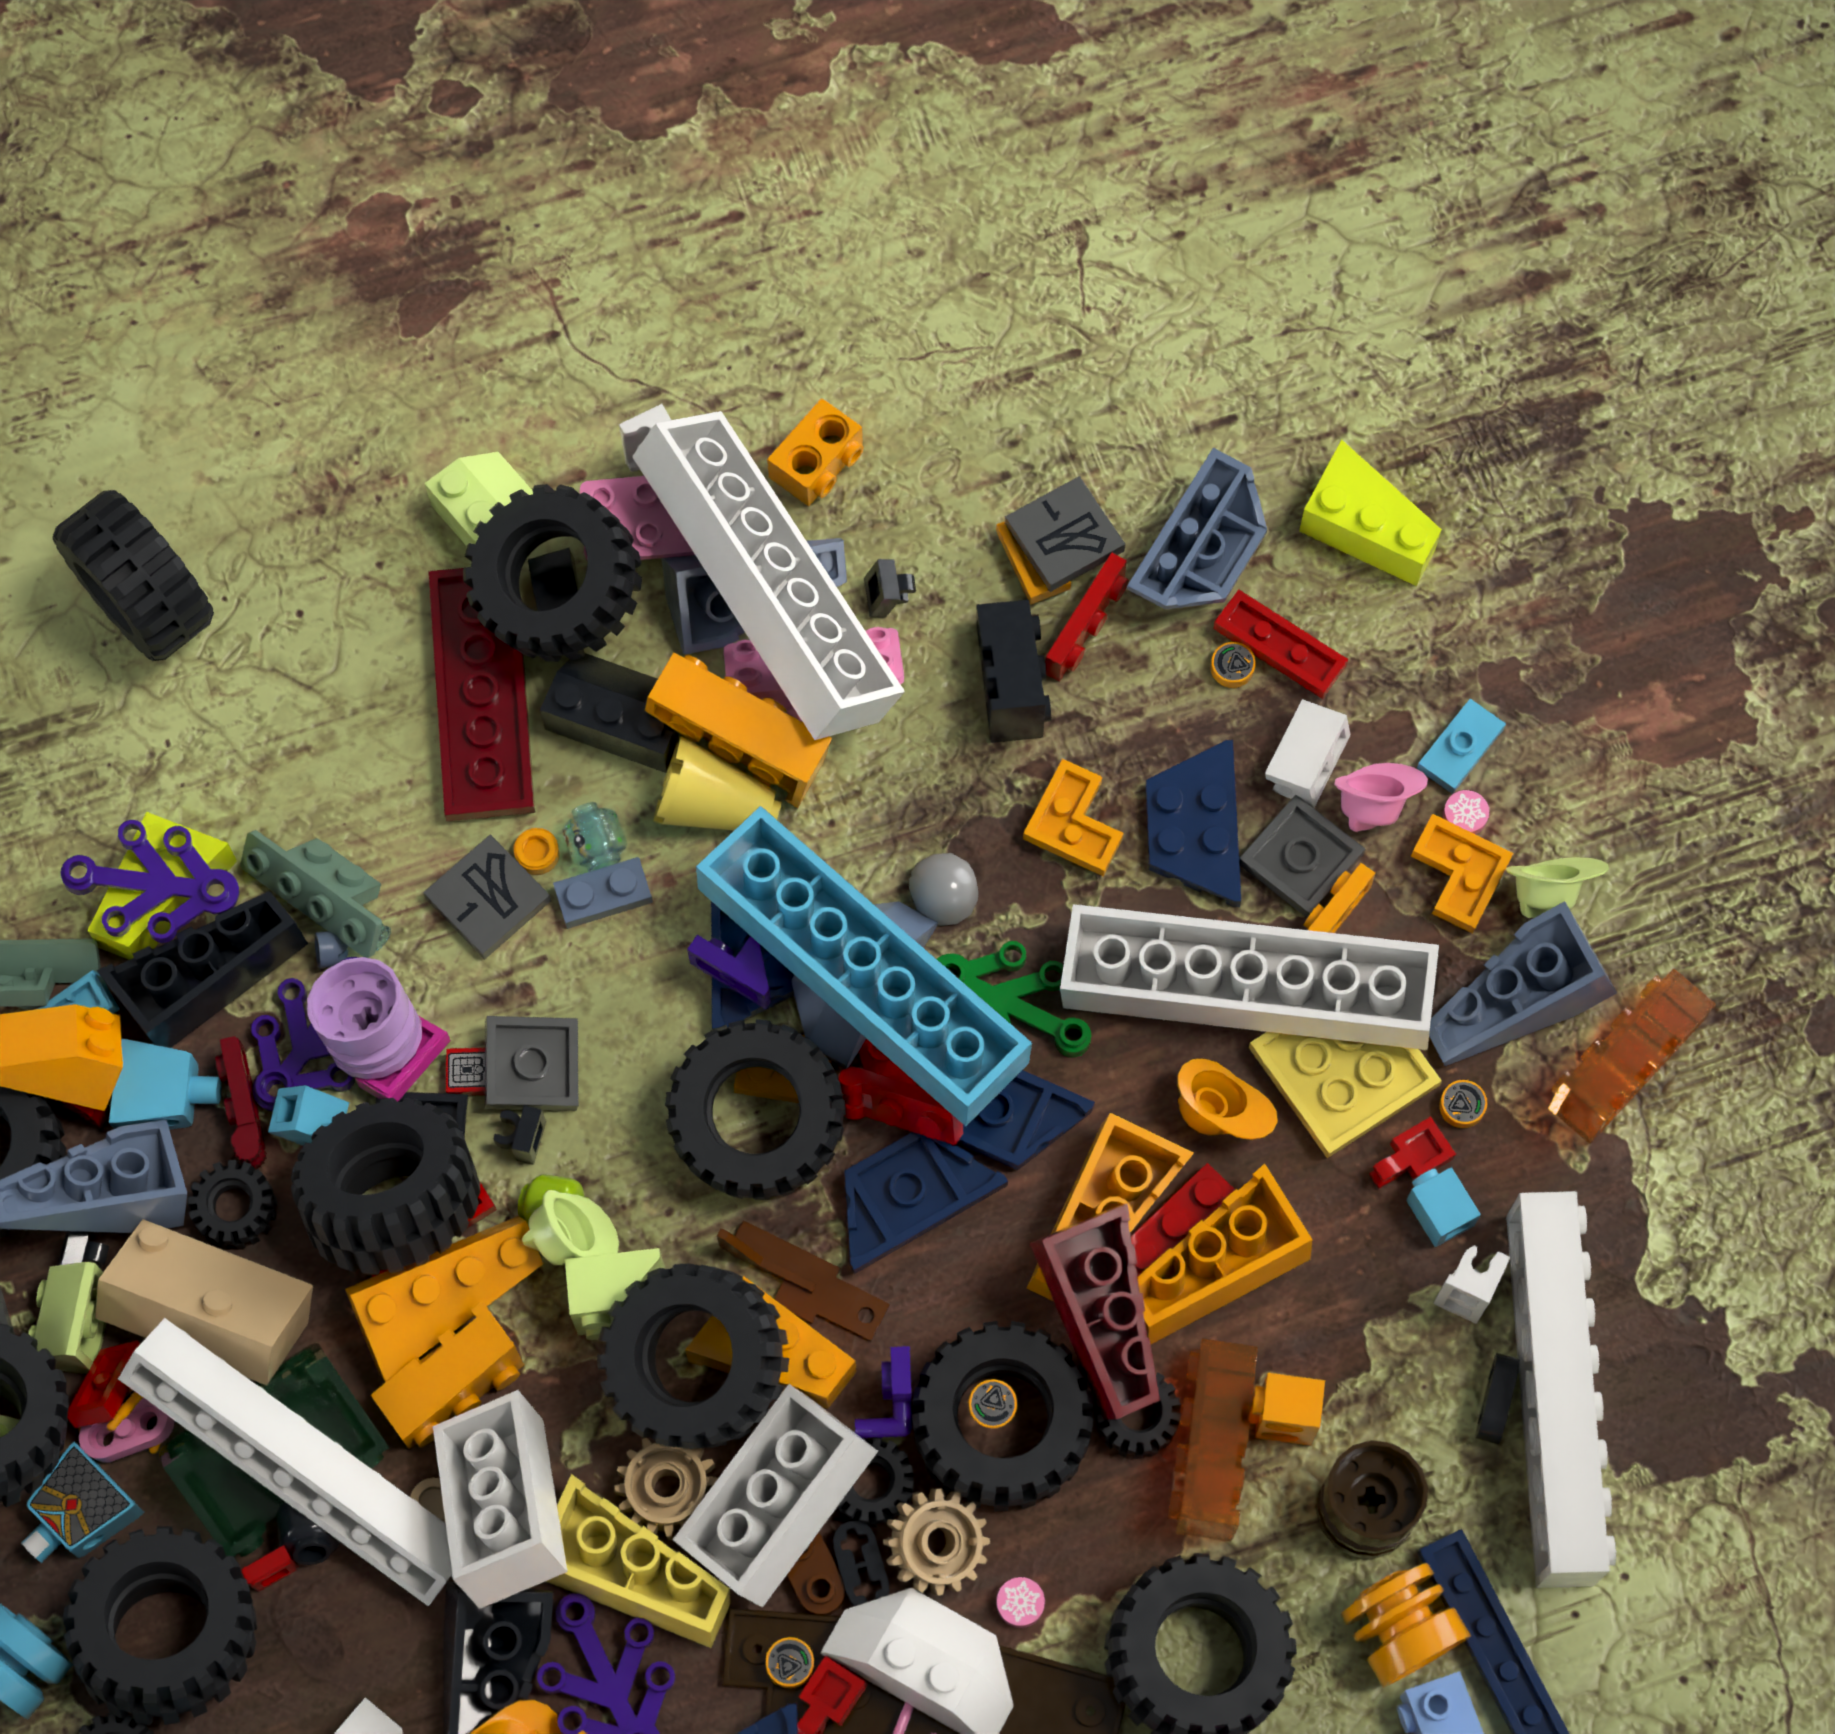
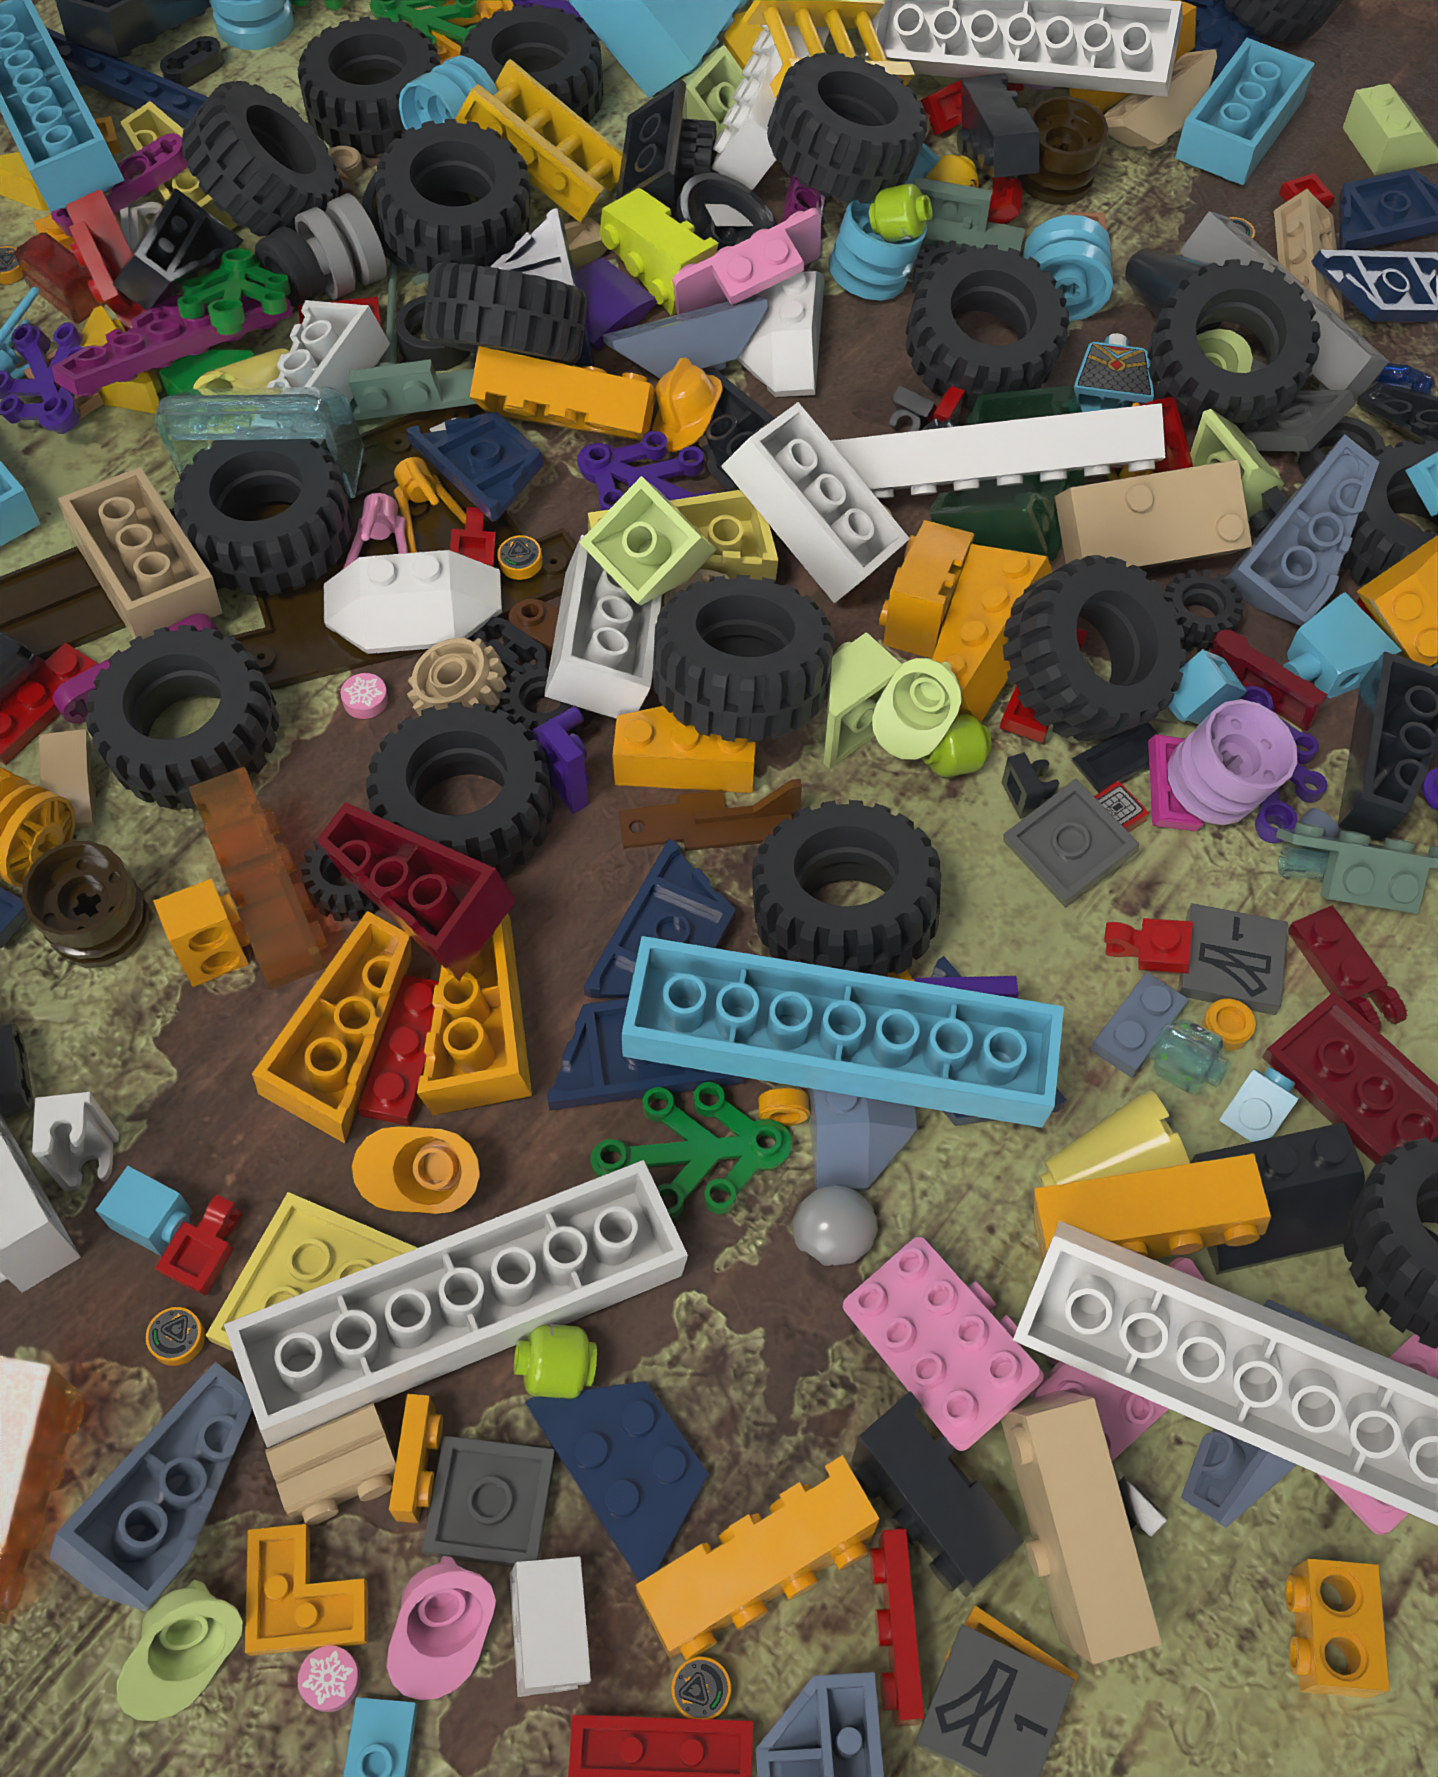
camera: 145 degrees right, 10 degrees down
tile [968,1379,1017,1428] -> none
light orange plate [1023,758,1124,877] -> none
none -> tan slope [39,729,96,829]
none -> tan brick [265,1402,397,1526]
none -> lime head [513,1324,597,1399]
none -> yellowish green slope [579,476,717,606]
none -> light orange wedge [636,1455,879,1661]
none -> bright pink bracket [843,1237,1044,1451]
none -> black tile [889,385,937,432]
none -> tan brick [1001,1390,1162,1665]
none -> red plate [1104,918,1193,974]
none -> medium azure bracket [1219,1066,1299,1142]
none -> dark red hinge [1288,905,1408,1032]

